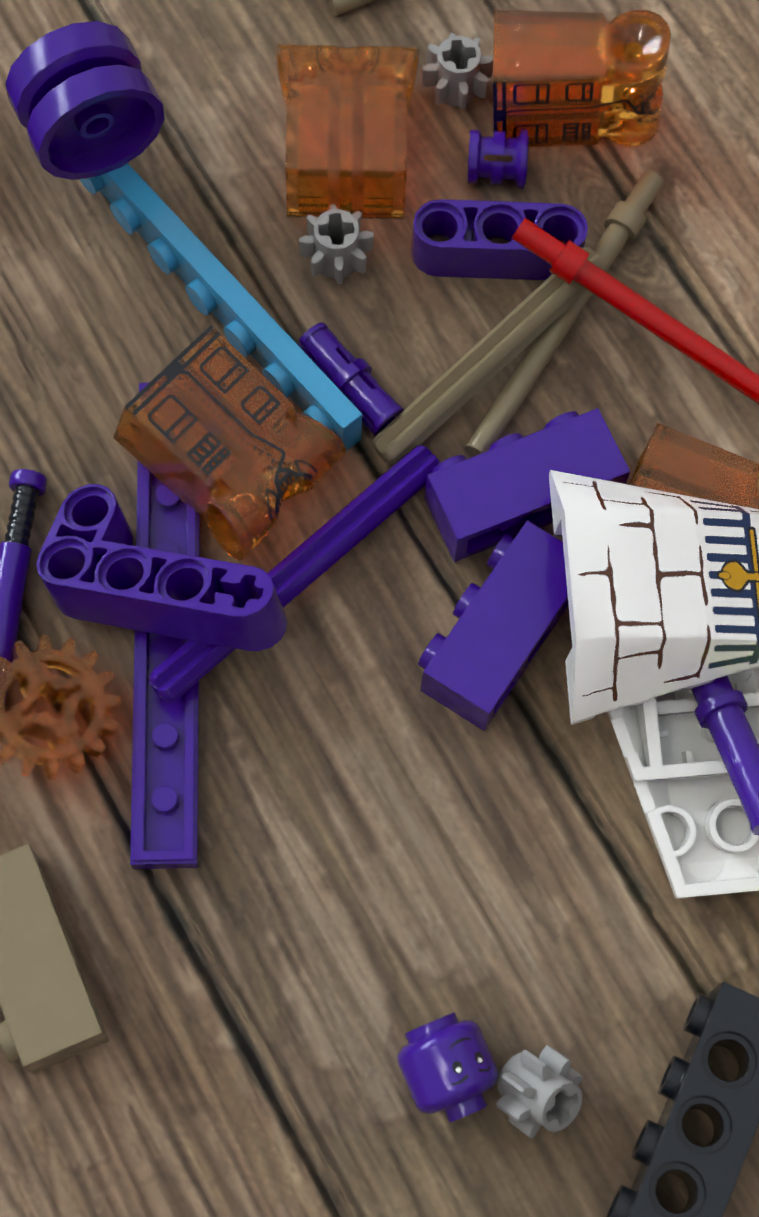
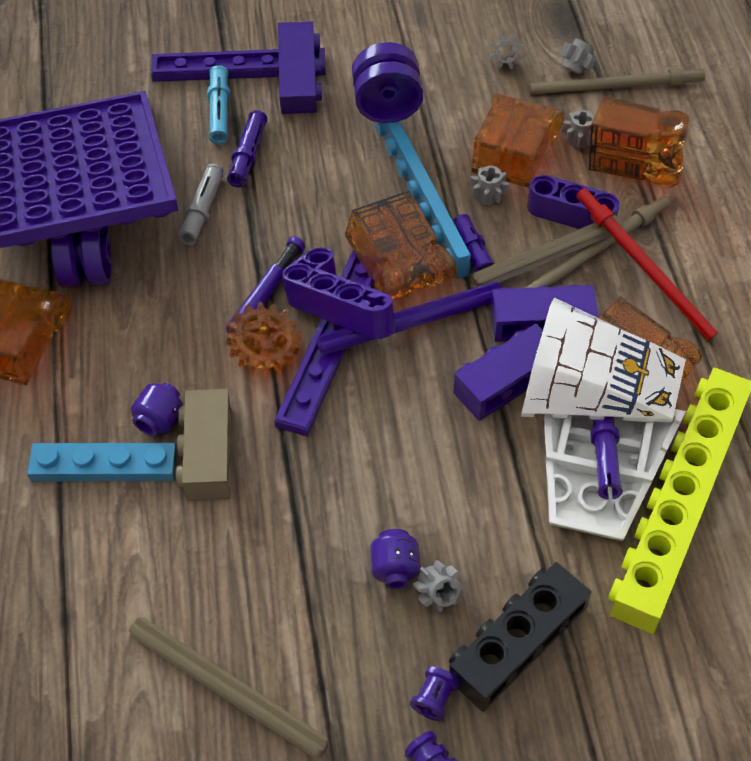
camera: 25 degrees right, 15 degrees down
dark purple bush [468,129,529,189] -> none

